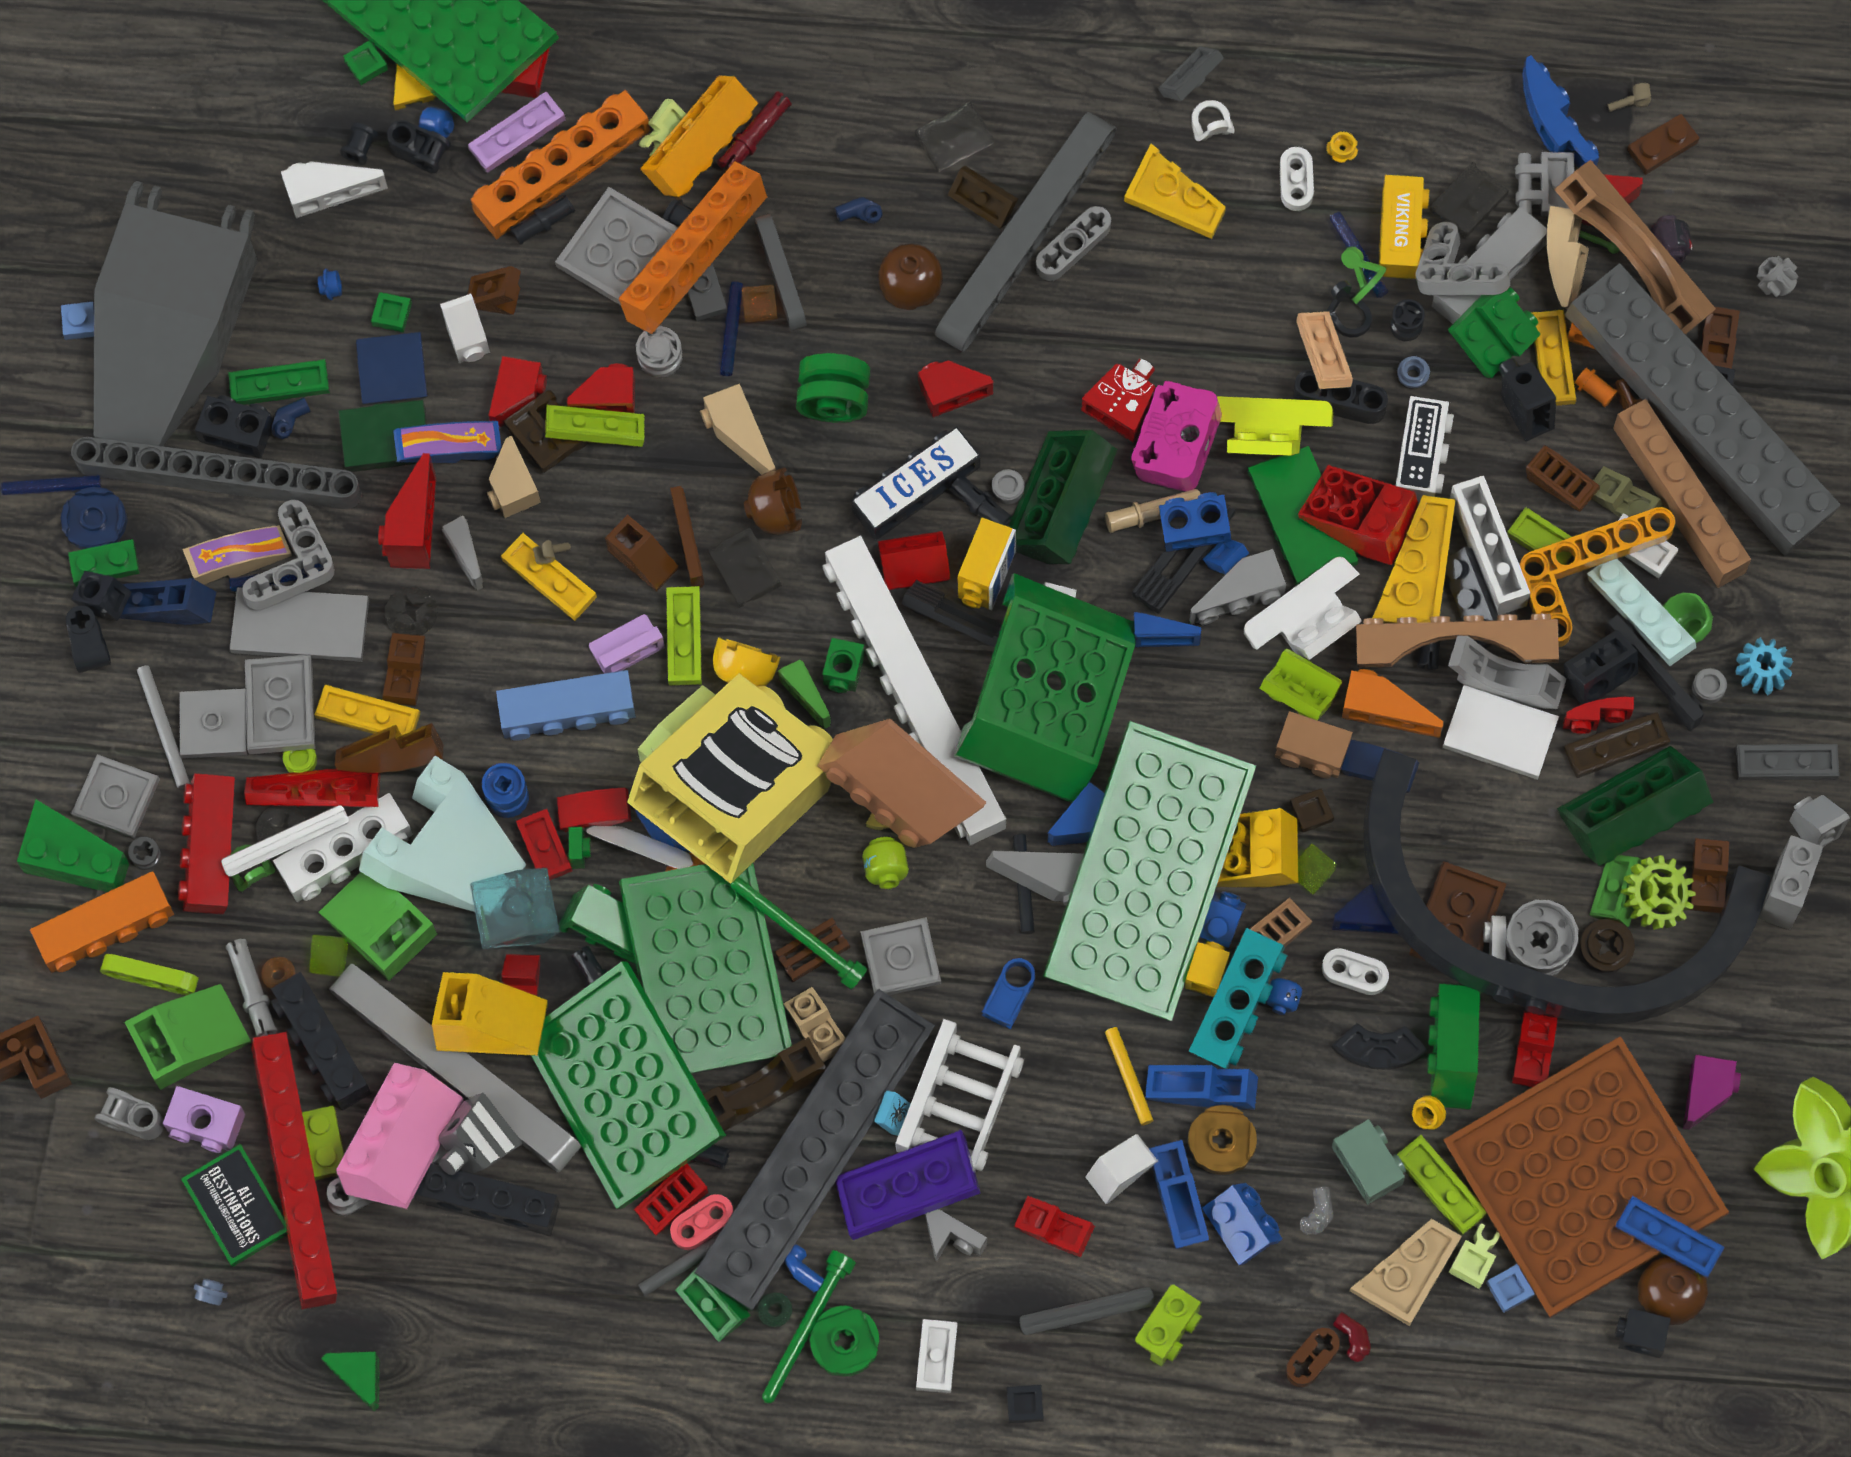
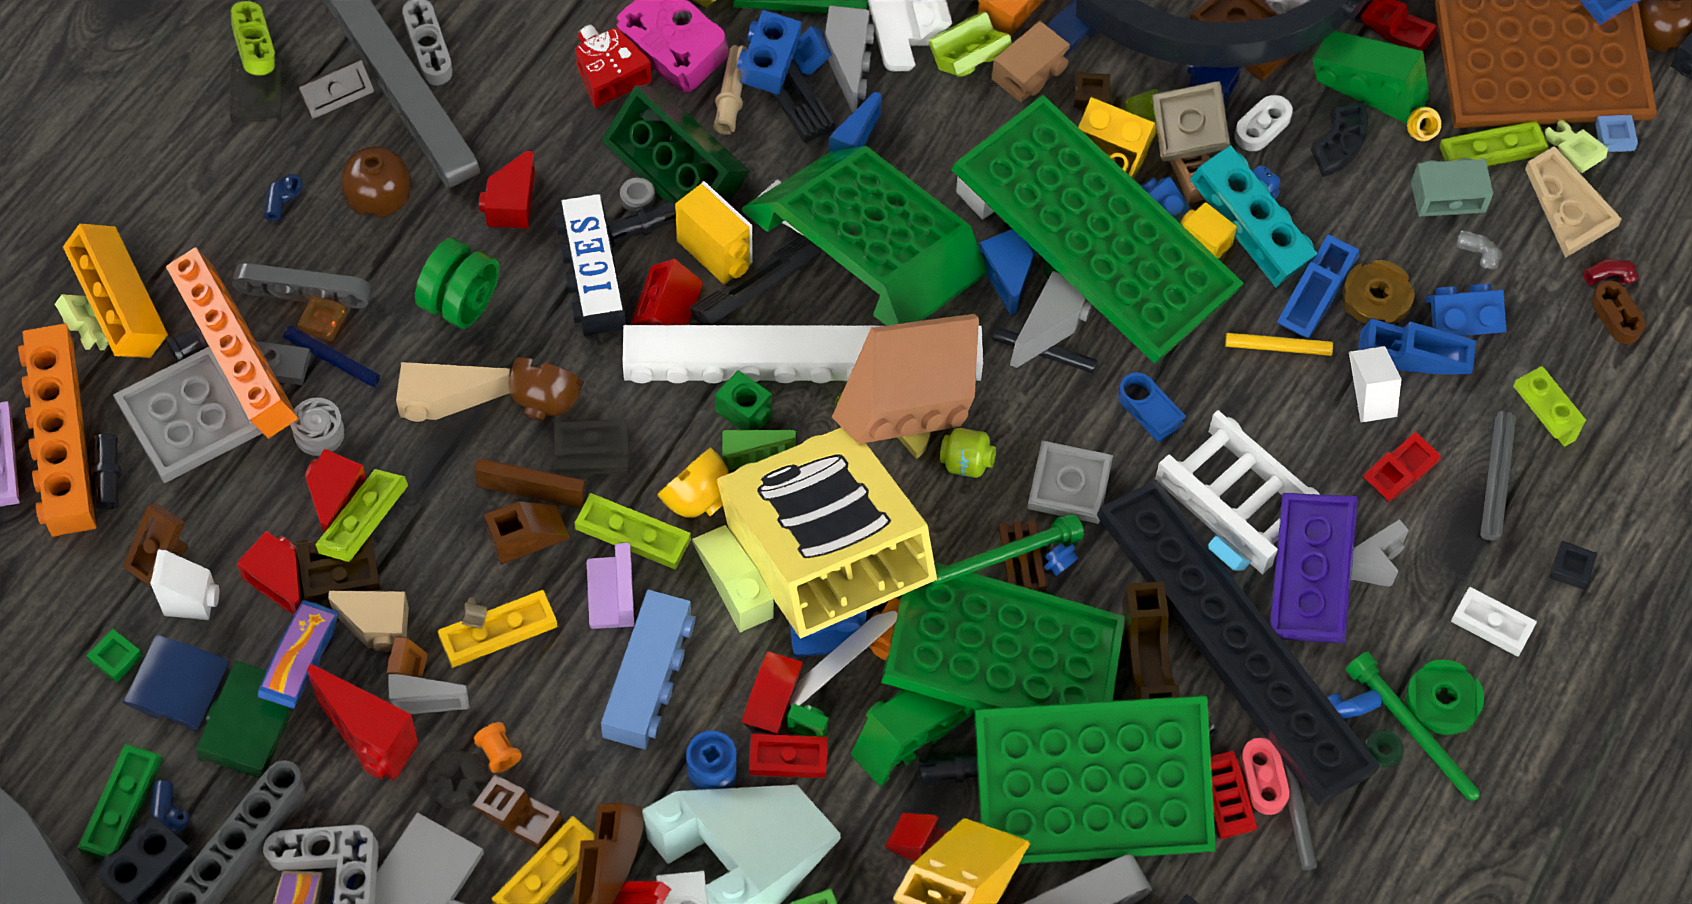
camera: 70 degrees left, 10 degrees down
blue plate [318,269,342,300] -> none
clear light blue slope [470,868,560,949] -> none
green slope [675,1268,750,1342] -> none
dark red pin [717,91,792,172] -> none
tan slope [783,987,845,1063] -> none
none -> lime beam [231,1,275,75]
none -> dark orange plate [387,637,428,678]
none -> orange bush [474,722,522,773]
none -> blue plate [1044,543,1078,576]
none -> dark tan plate [1152,81,1230,162]

